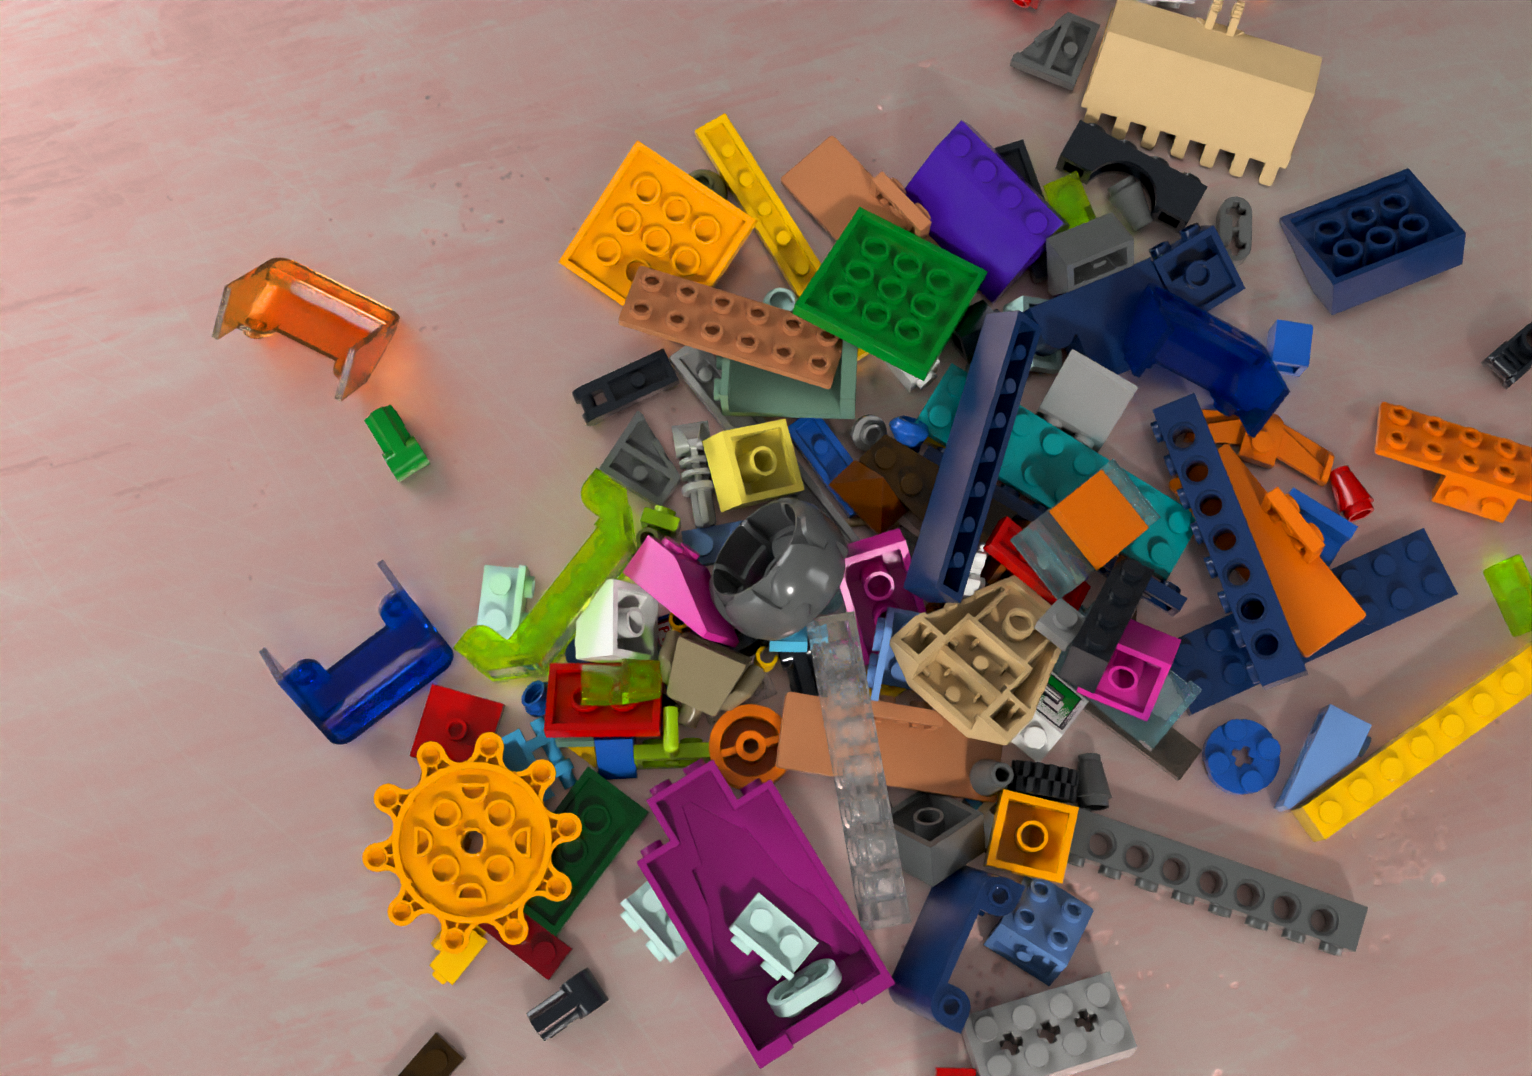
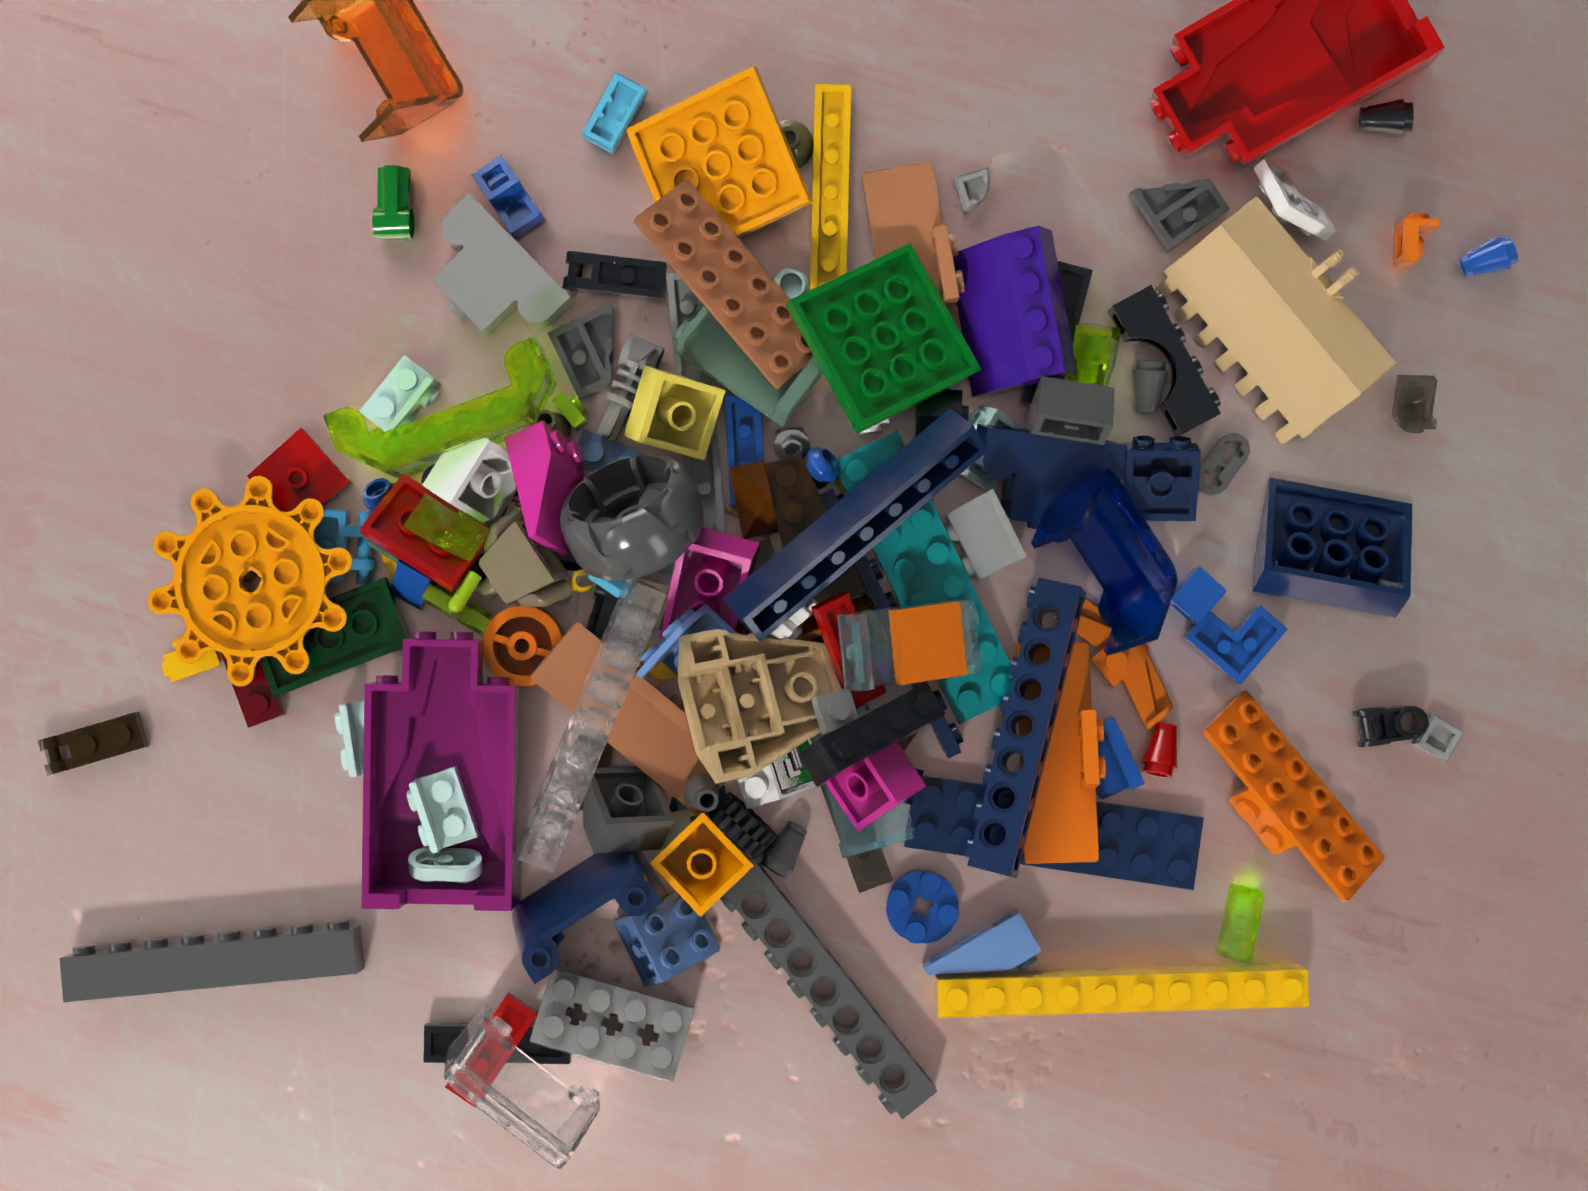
camera: 40 degrees right, 10 degrees up
clear blue windscreen [259,559,454,745] -> none
black piece [526,967,609,1041] -> none
none -> light grey brick [434,193,574,335]
none -> blue slope [471,155,545,240]
none -> medium azure plate [581,72,648,155]
none -> light grey tile [953,167,990,214]
none -> blue plate [1183,605,1288,685]
none -> clear smoke bracket [1392,375,1438,433]

